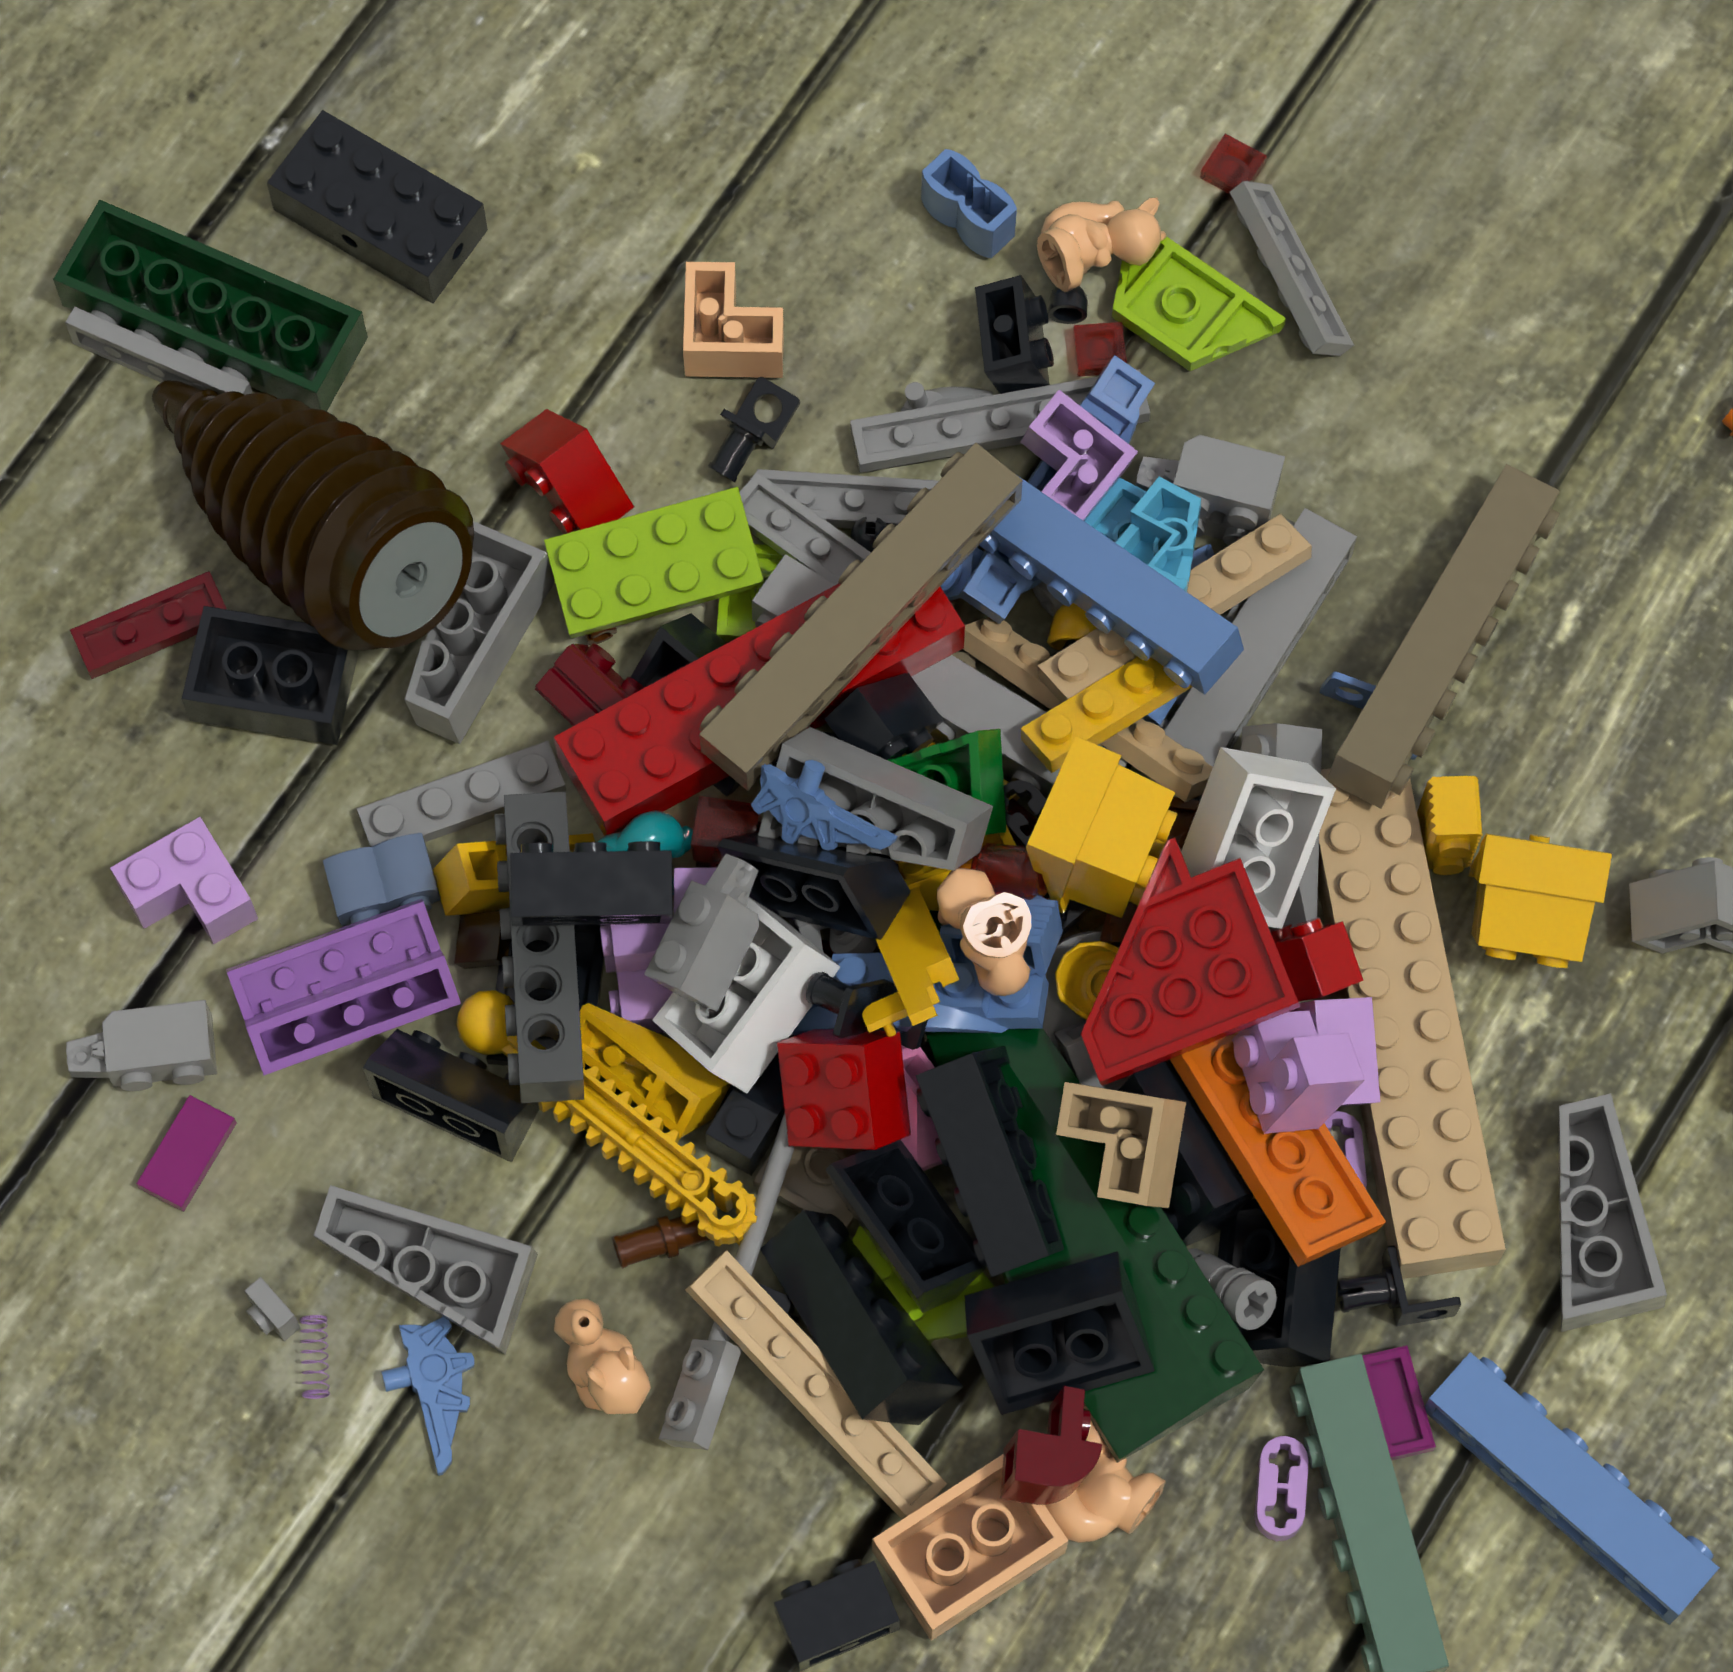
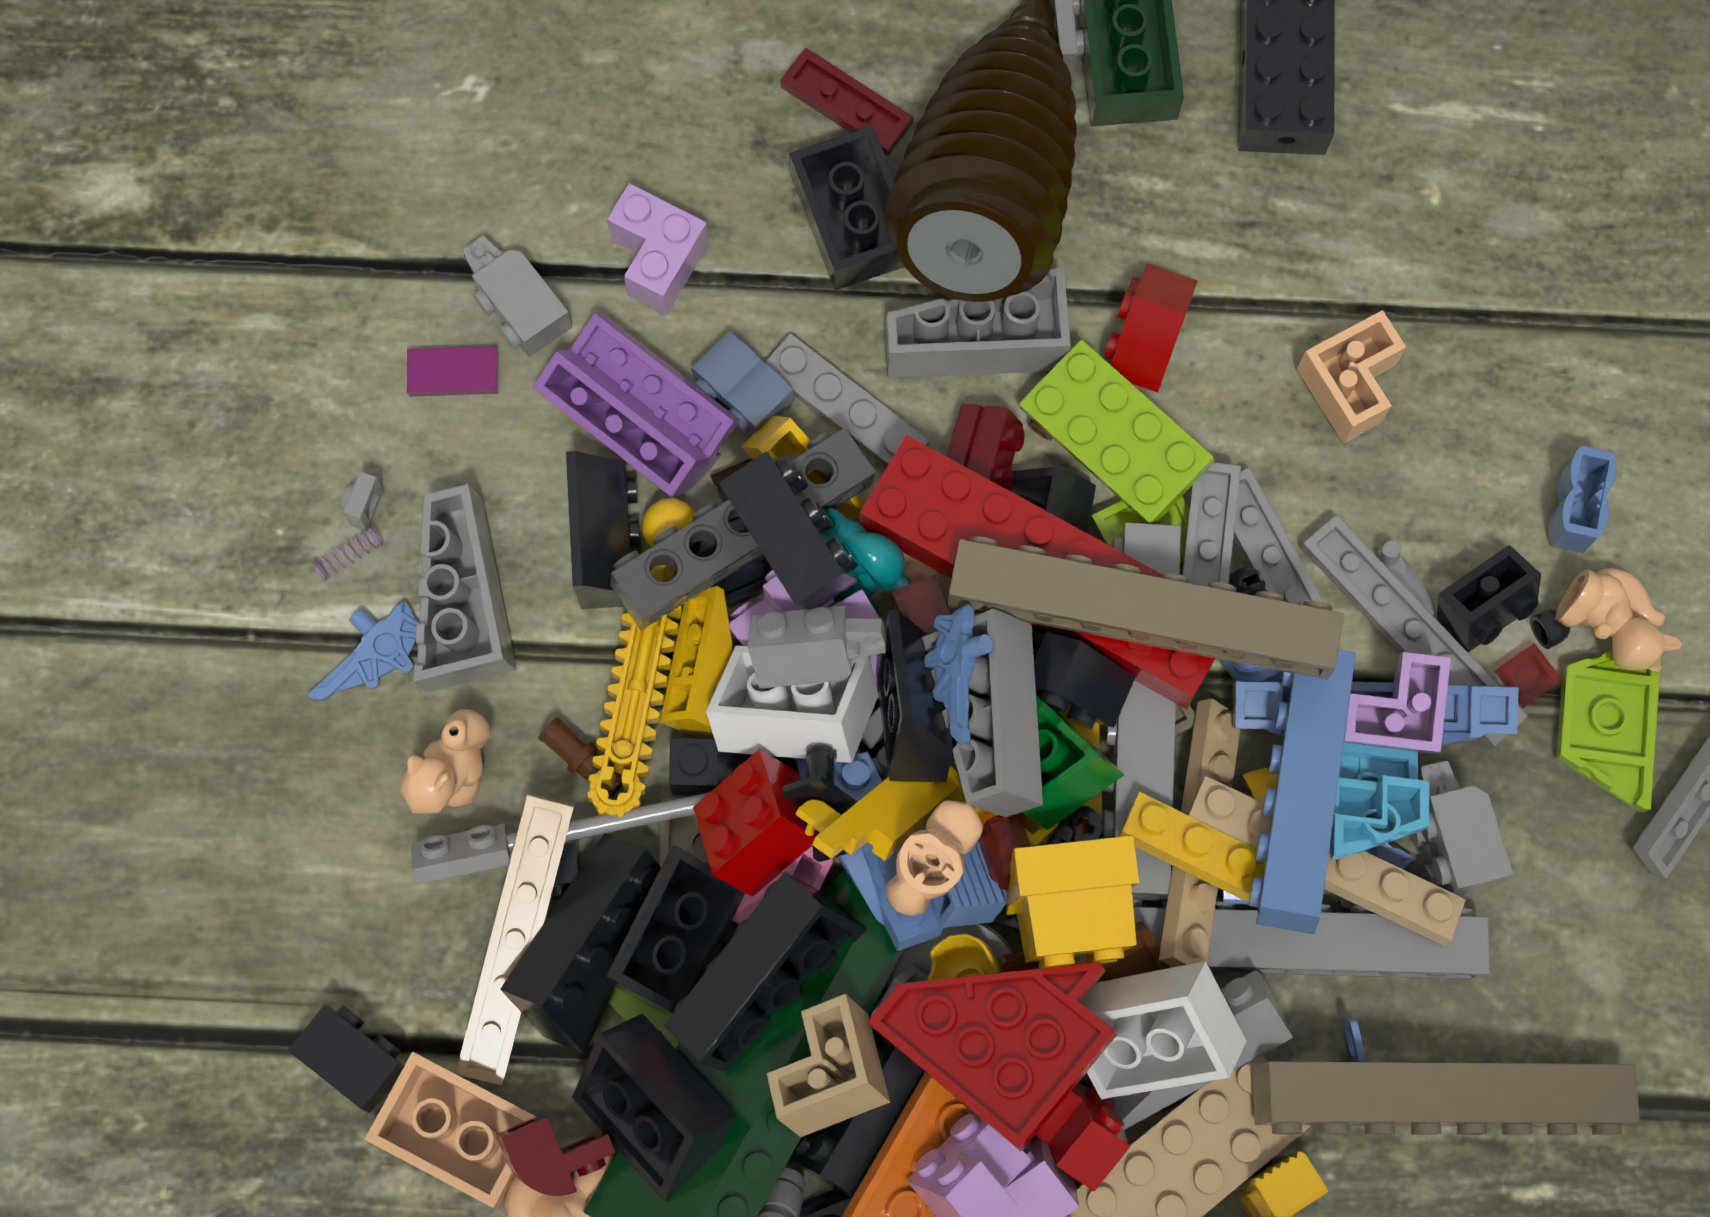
camera: 60 degrees right, 5 degrees up
black bracket [708,377,800,482] -> none

